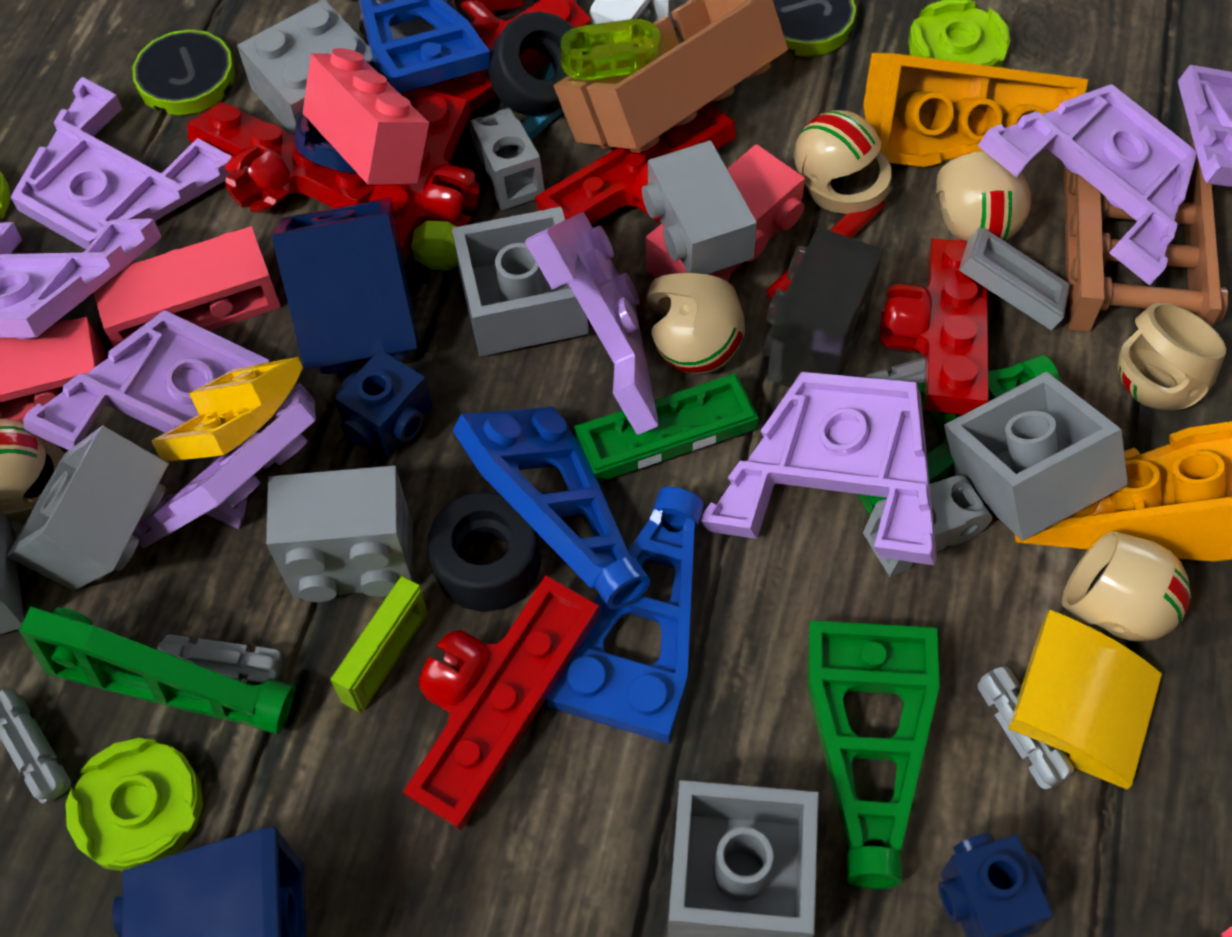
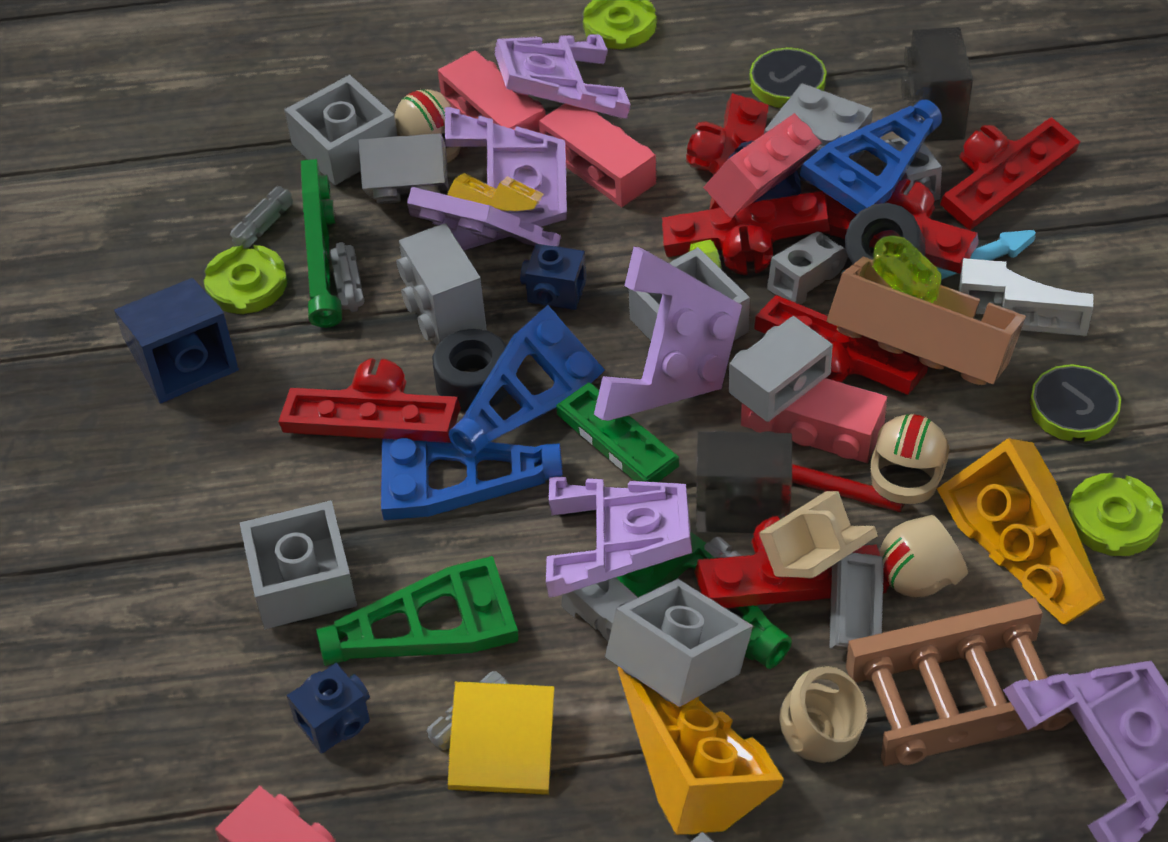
camera: 70 degrees right, 10 degrees down
lavender wing [11,77,234,249] -> none
dark blue slope [271,198,418,374] -> none
lime tile [330,576,428,713] -> none
tan helmet [646,273,745,374] -> none
lavender wing [978,84,1197,286] -> none
tan helmet [1062,531,1191,642] -> none
none -> tan panel [759,491,878,578]

